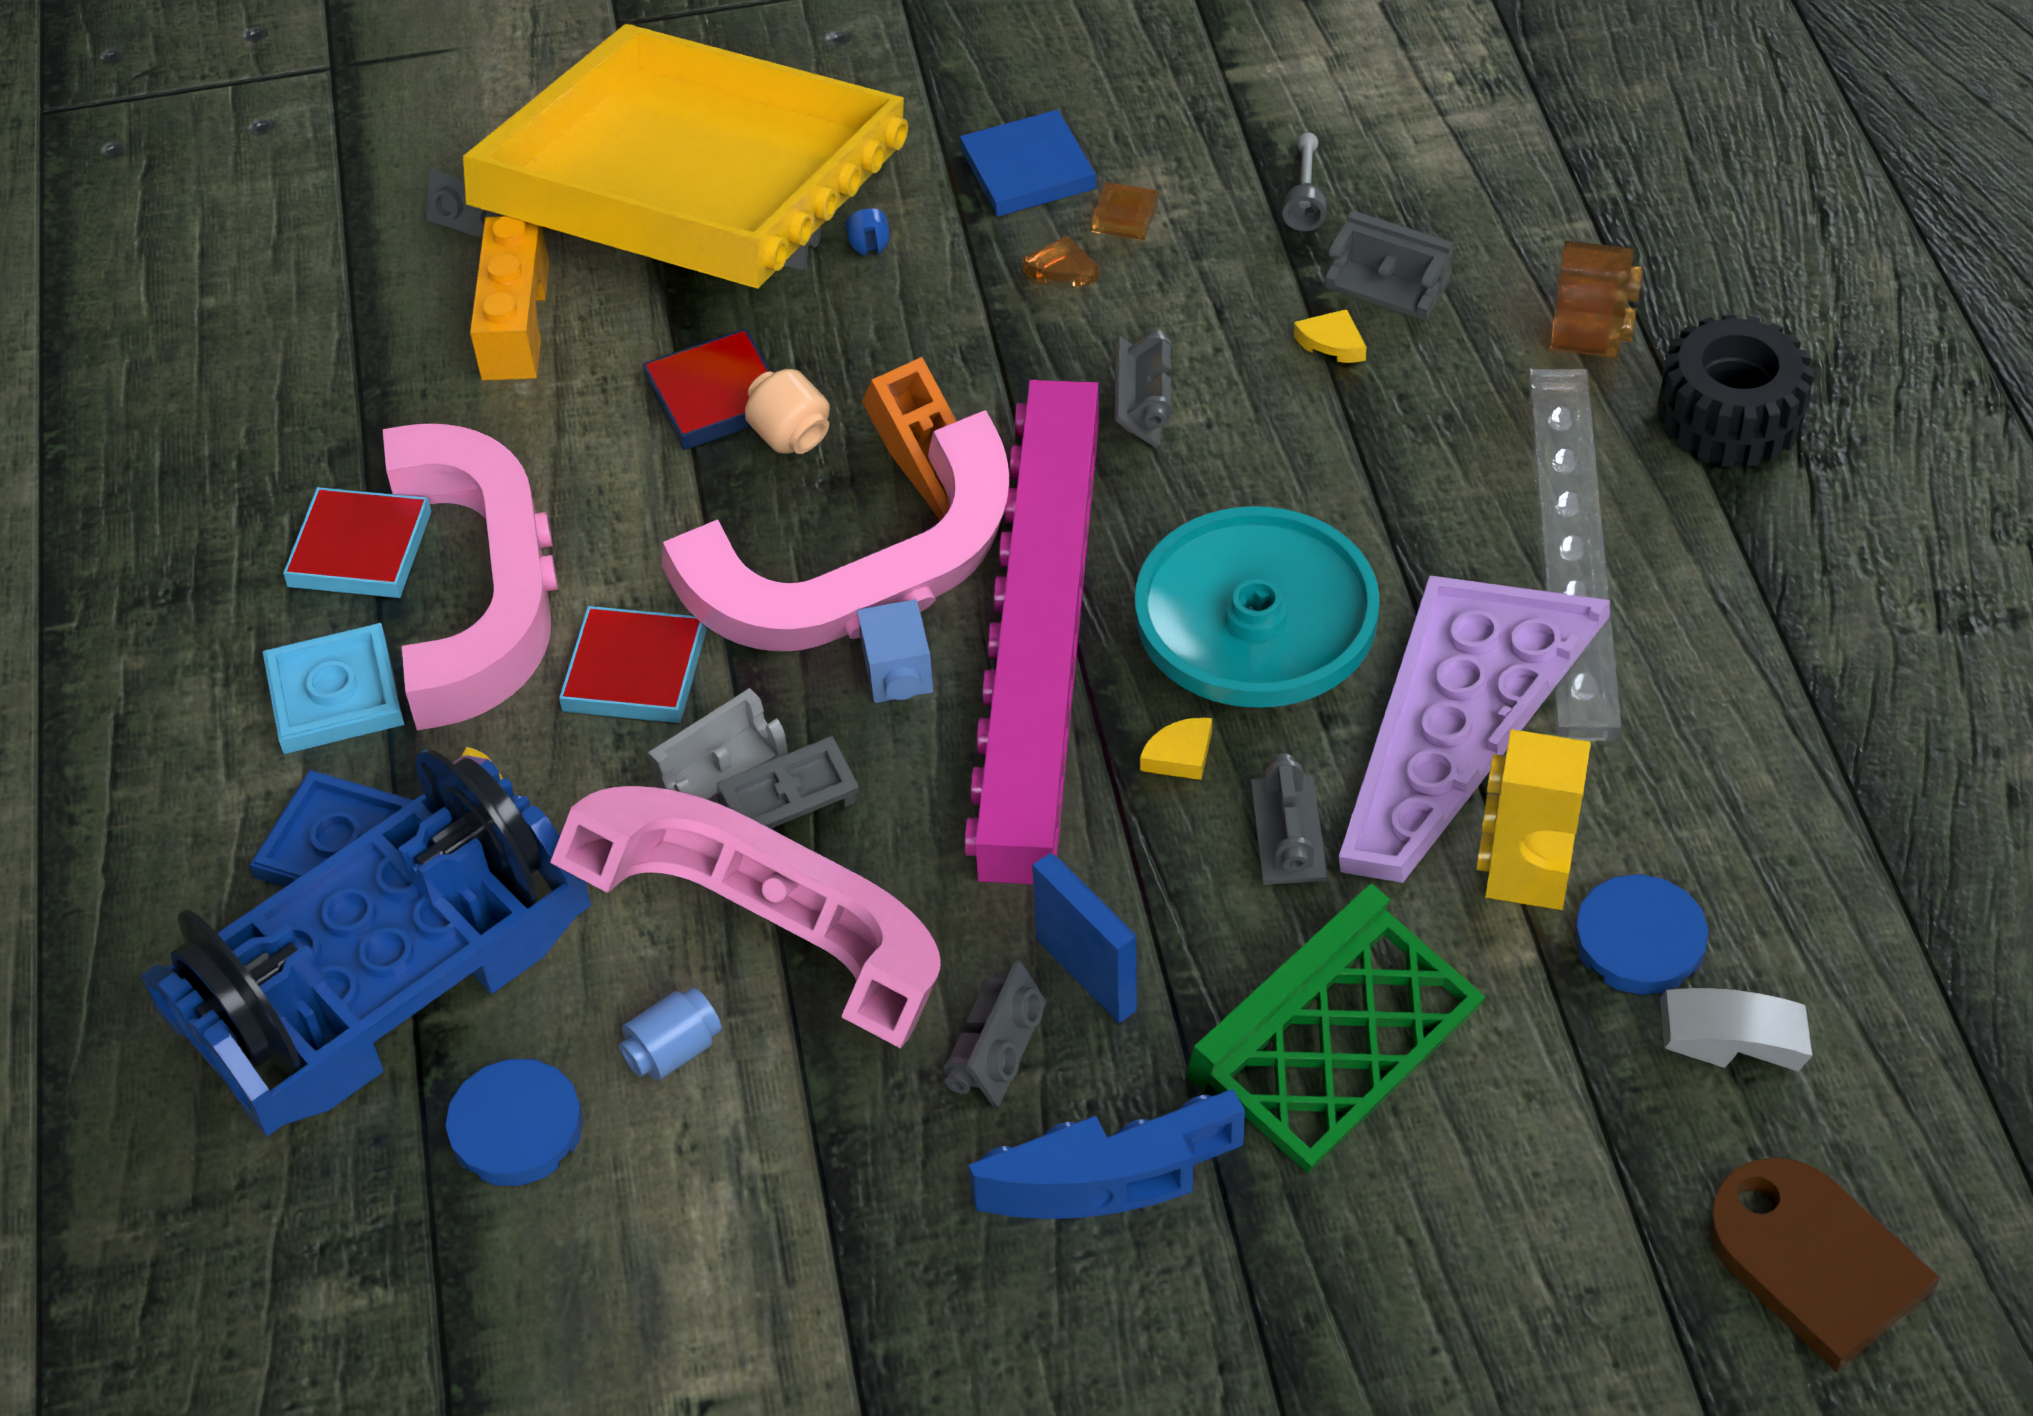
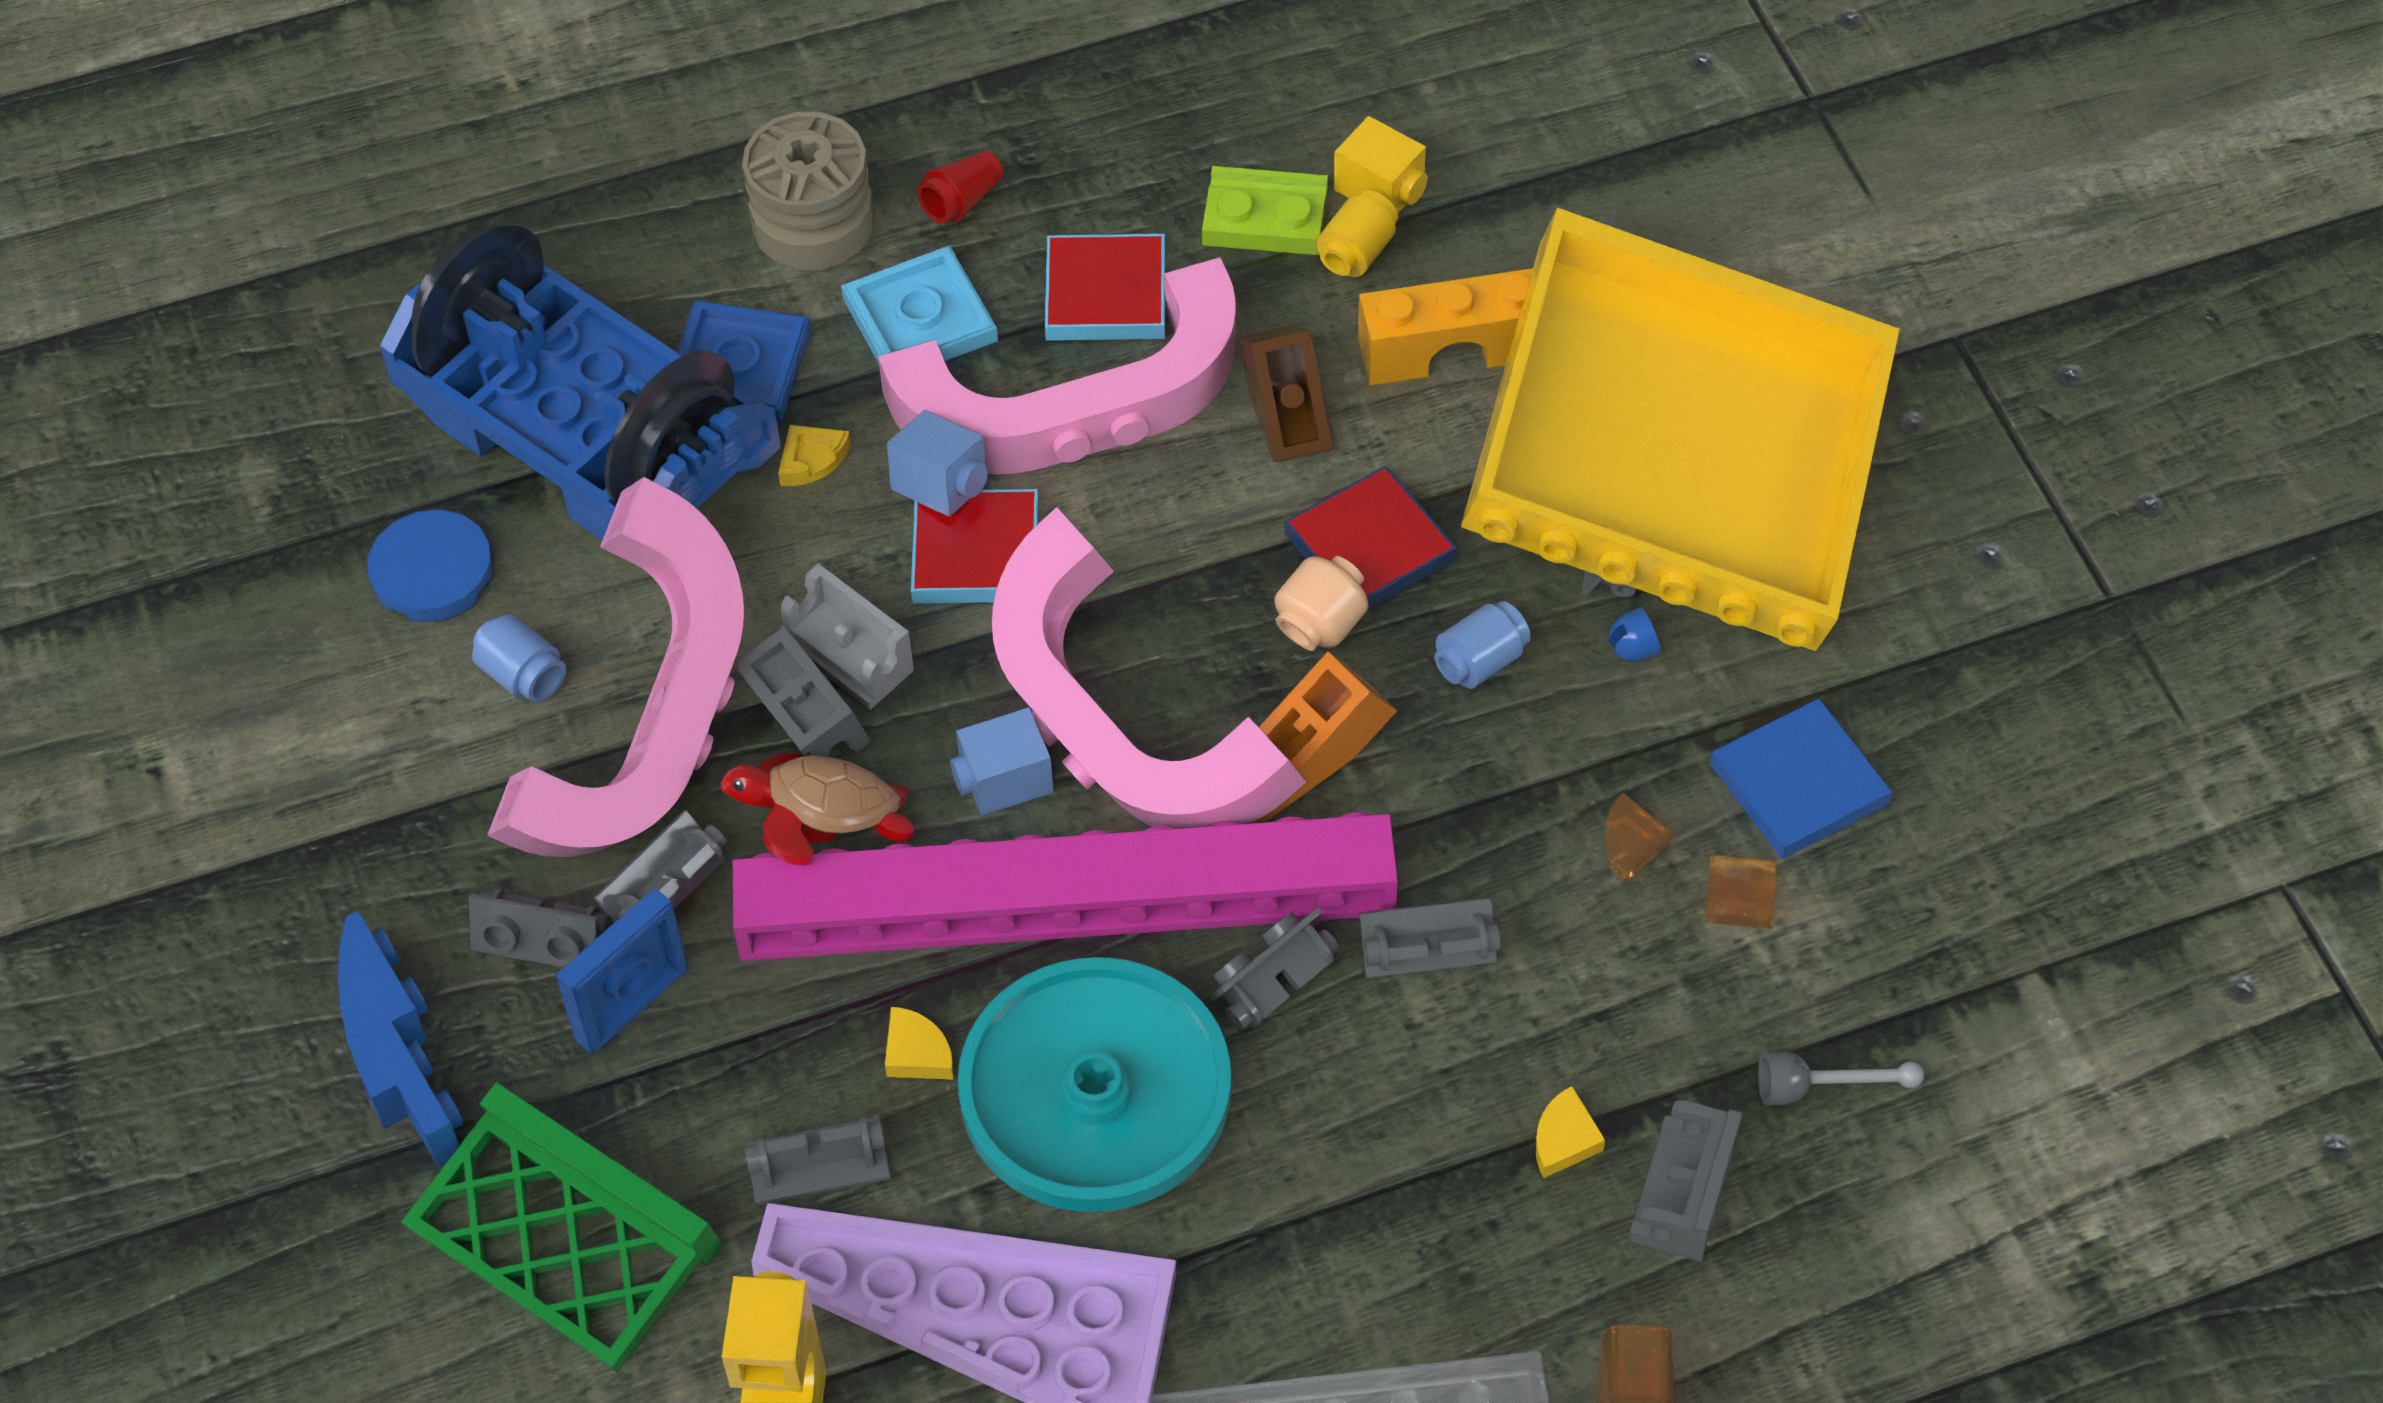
camera: 80 degrees right, 5 degrees up
none -> dark grey hinge [594,810,727,923]
none -> animal [721,752,914,866]
none -> dark tan wheel [742,112,874,270]
none -> medium blue brick [887,410,988,517]
none -> red cone [917,150,1003,224]
none -> lime plate [1202,166,1328,255]
none -> dark grey hinge [1204,907,1339,1030]
none -> reddish brown slope [1238,324,1333,462]
none -> yellow brick [1316,190,1398,277]
none -> yellow brick [1334,116,1428,213]
none -> medium blue brick [1435,601,1531,689]

